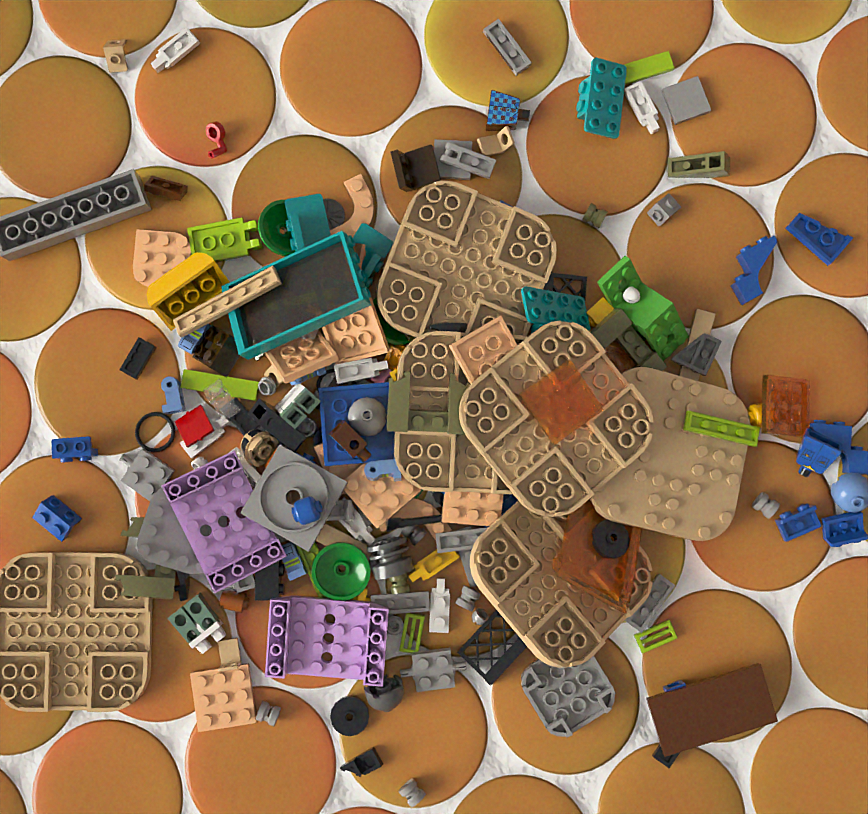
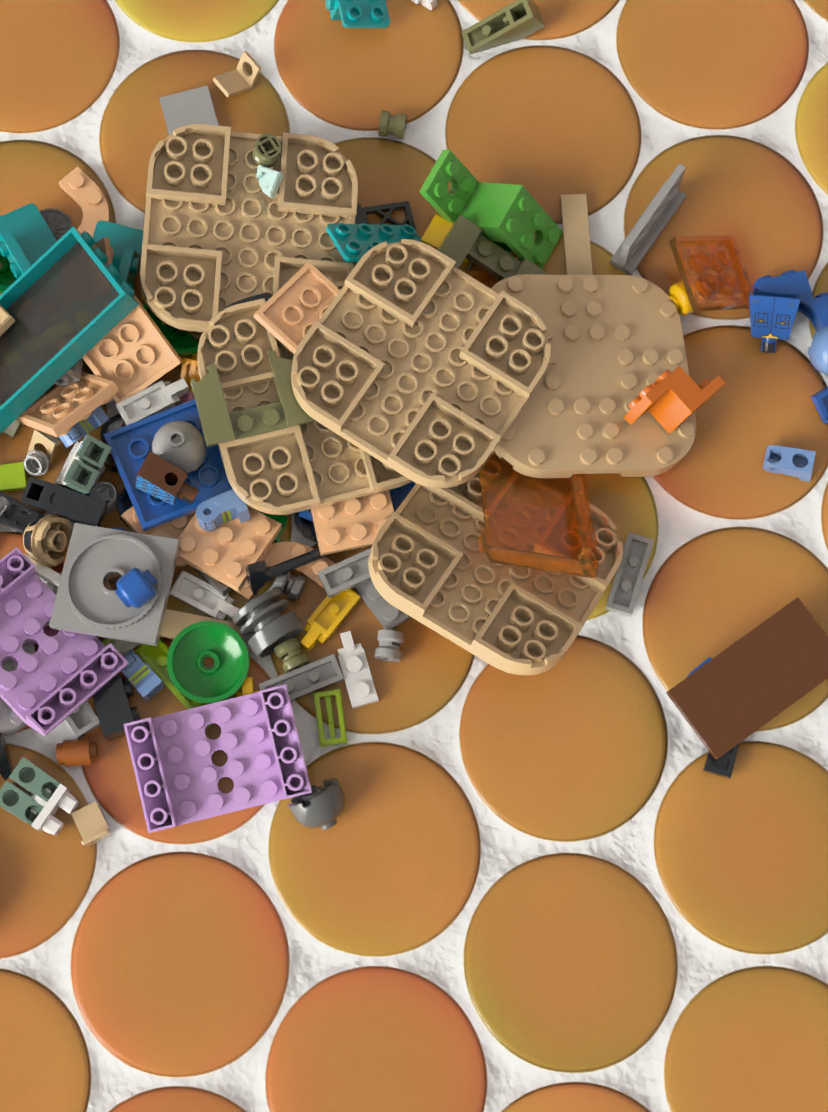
camera: 20 degrees left, 10 degrees down
light nougat plate [190,663,257,732] -> none
light grey wheel [256,701,281,726] -> none
light grey bracket [327,500,354,521] -> none
black plate [330,695,369,736] -> none
black slope [340,747,383,777] -> none
light grey plate [387,615,404,635] -> none
dark brown bracket [391,145,441,192] -> none
light grey wheel [398,778,426,807] -> none
light grey plate [400,648,467,692] -> none
light grey plate [440,143,496,179] -> none
black fence [457,610,527,686] -> none
light grey hinge [472,608,489,625] -> none
torso [486,90,530,131] -> none
clear orange plate [519,359,604,445] -> none
light grey plate [521,656,616,738] -> none
black plate [592,519,630,559] -> none
white hinge [623,286,640,304] -> none
lime tile [634,619,678,654] -> none
light grey bracket [647,194,681,226] -> none
dark grey wing [671,333,722,376] -> none
lime tile [683,411,760,447] -> none
blue arch [730,235,777,305] -> none
light grey wheel [752,492,780,519] -> none
blue bracket [775,503,822,542] -> none
blue wing [785,213,854,266] -> none
none -> olive wheel [252,133,281,168]
none -> light aqua tile [257,165,284,199]
none -> light grey fence [609,164,687,276]
none -> orange bracket [624,366,725,434]
none -> medium blue leg [762,445,816,482]

